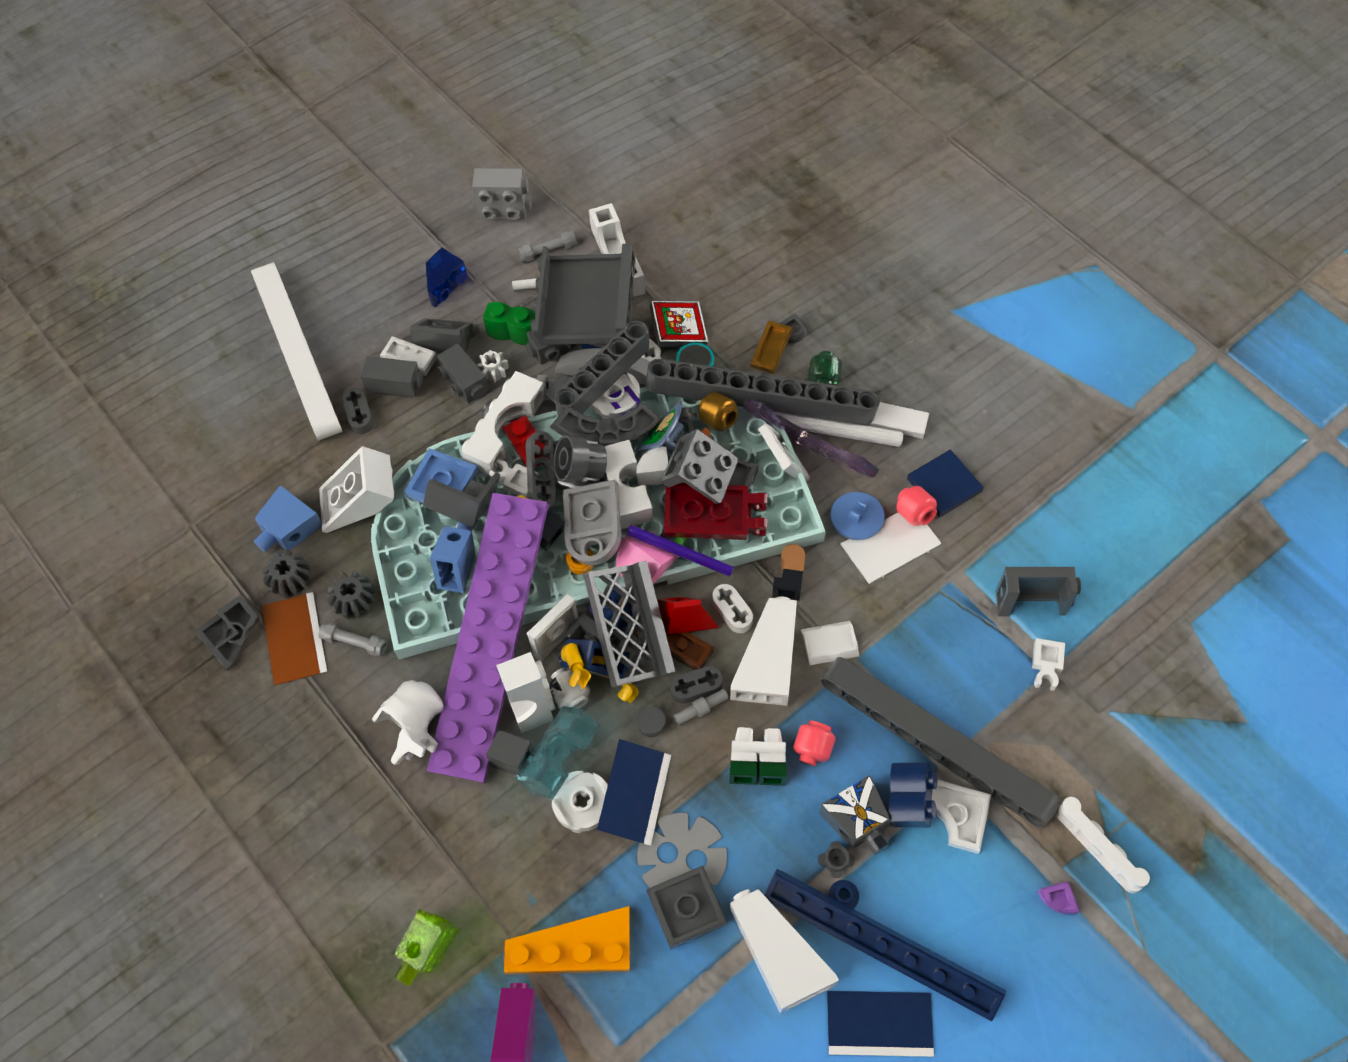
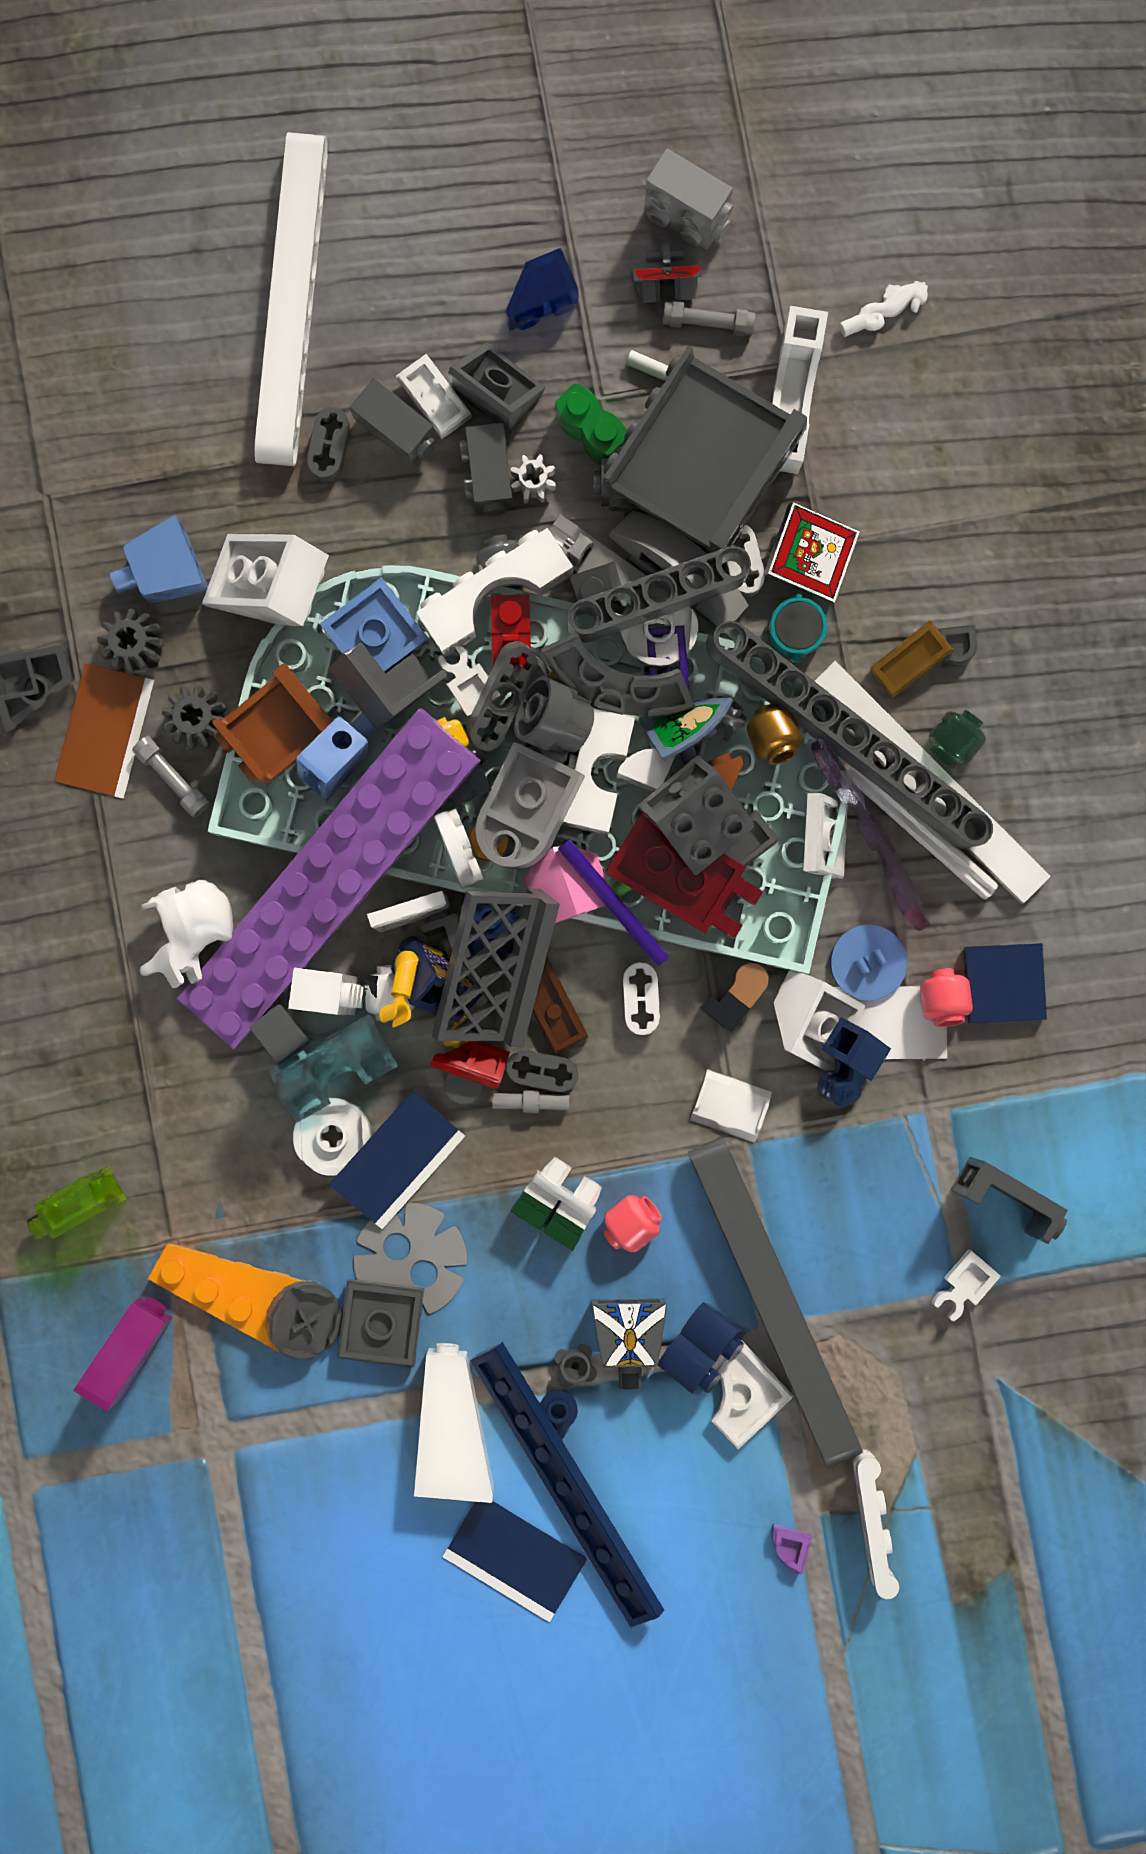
camera: 25 degrees right, 25 degrees up
red slope [657,596,719,634] -> none
white slope [730,596,797,706] -> none
none -> dark orange panel [212,663,333,787]
none -> dark grey tile [265,1281,343,1360]
none -> red tile [430,1041,510,1089]
none -> white tile [434,809,484,889]
none -> dark grey hips [631,238,702,303]
none -> white slope [774,970,865,1072]
none -> dark blue brick [817,1017,891,1107]
none -> white animal [839,281,928,337]

